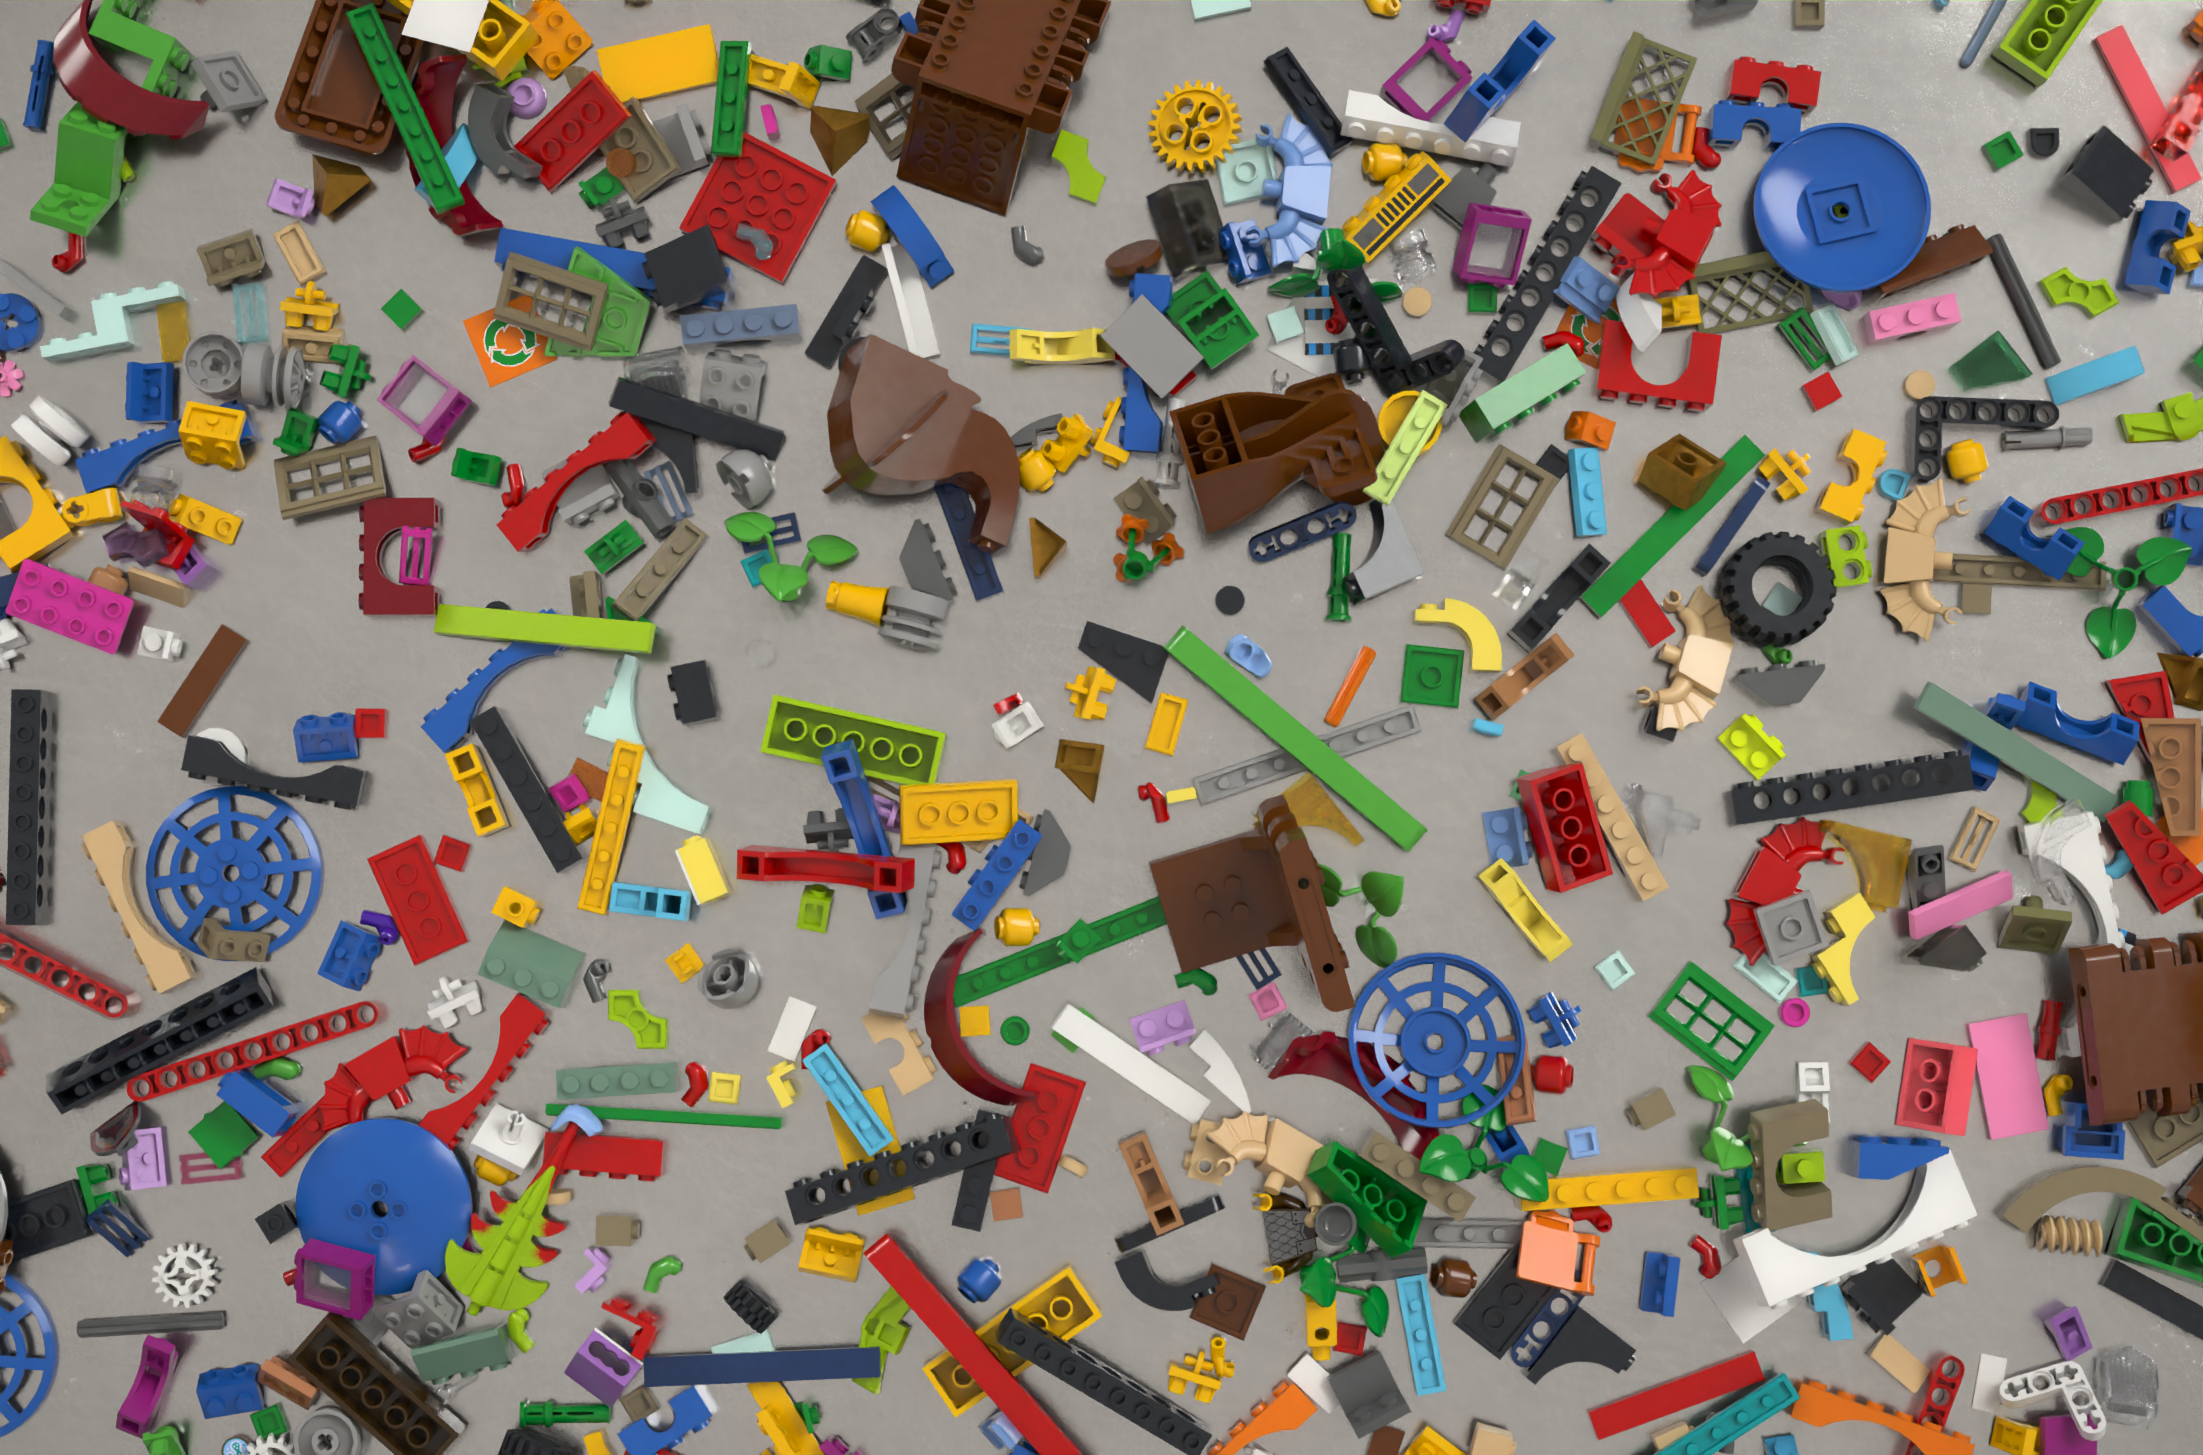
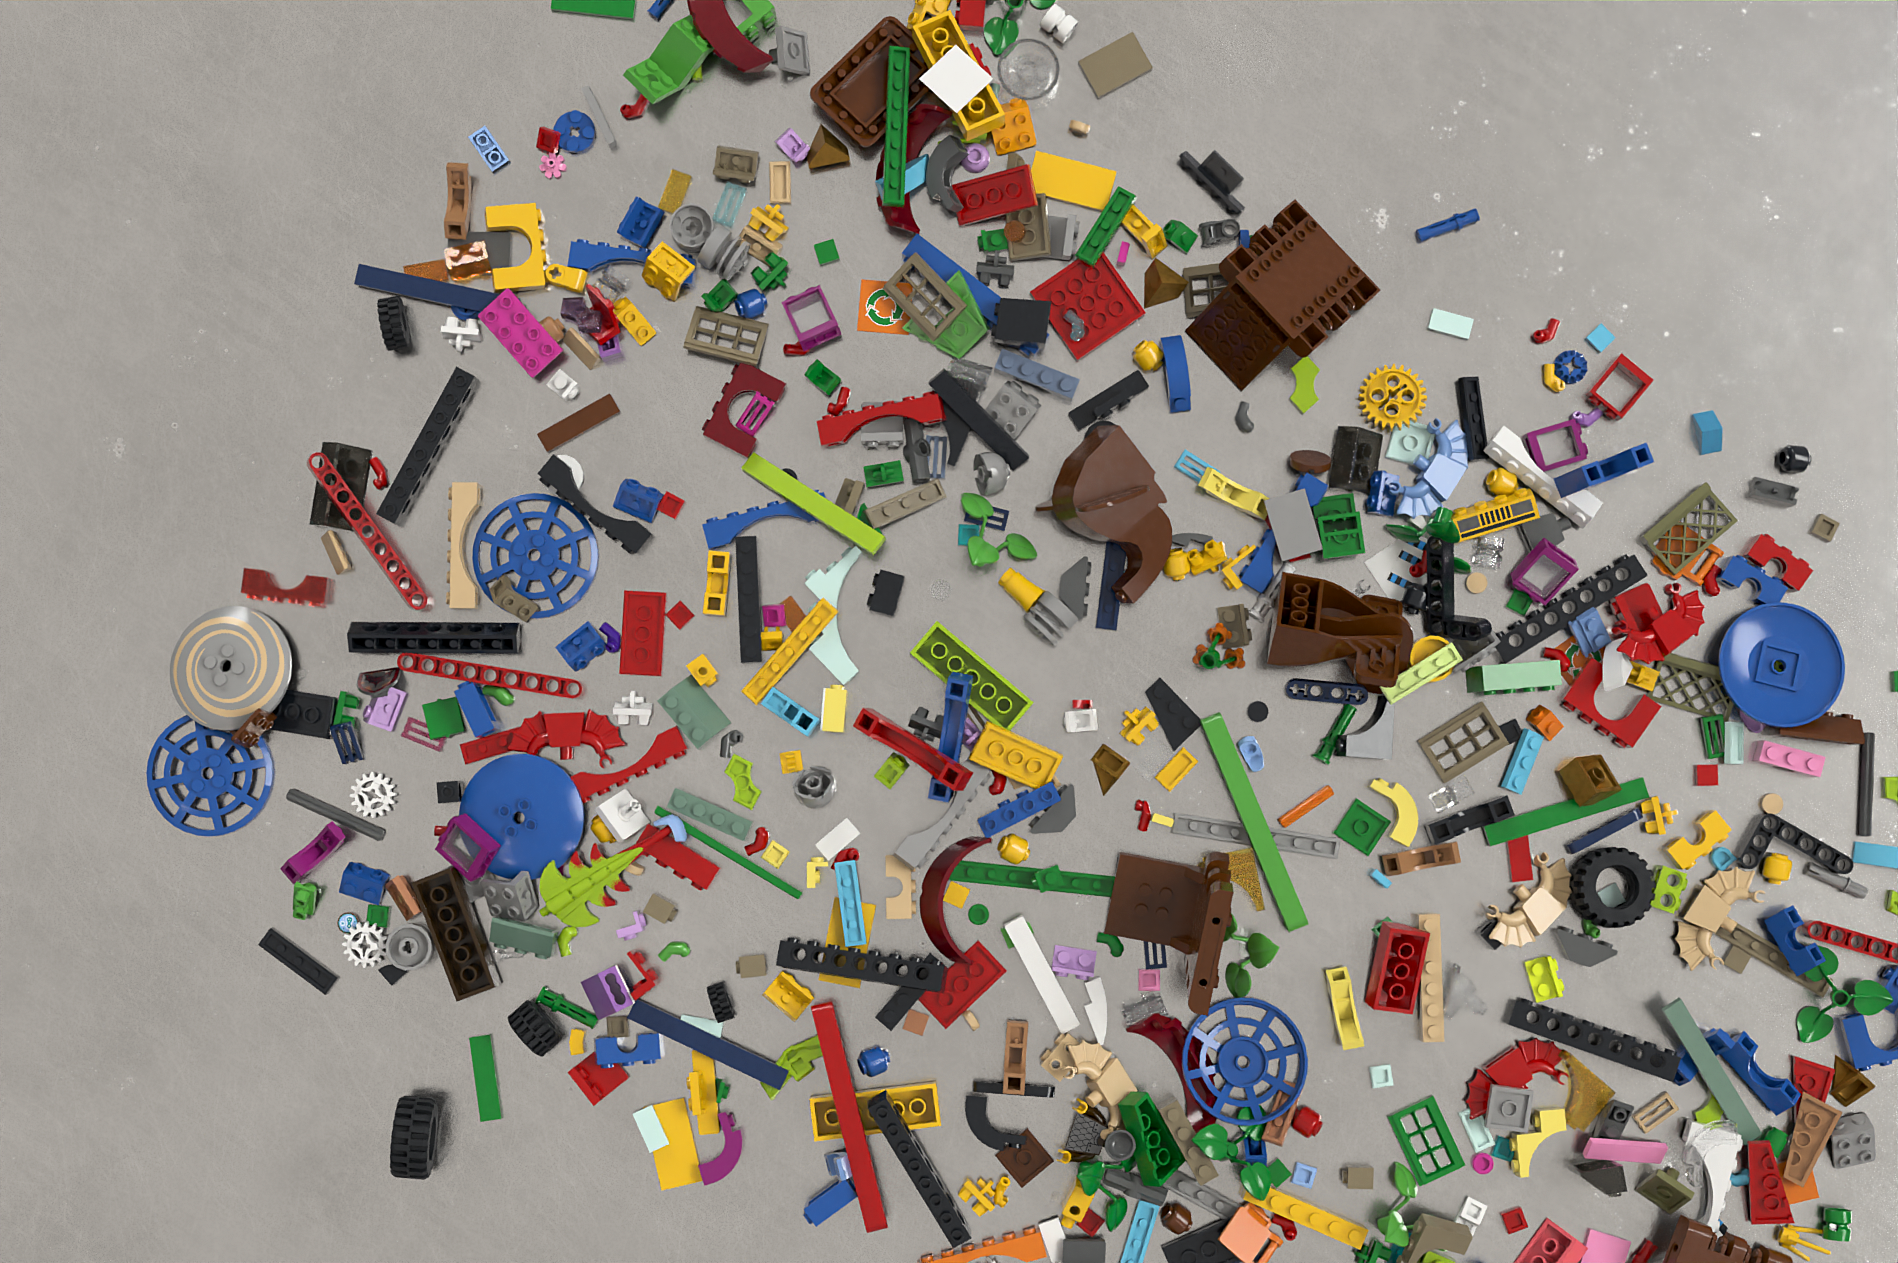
camera: 25 degrees right, 0 degrees up
white wheel [11,394,89,468] -> none
light aqua bracket [40,281,186,362] -> none
white fence [882,243,940,359] -> none
pearl gold slope [1029,518,1067,579] -> none
light aqua tile [1266,306,1304,344] -> none
medium blue bracket [1482,807,1533,868] -> none
blue hips [1529,992,1582,1048] -> none
clear green wing [1950,330,2033,390] -> none

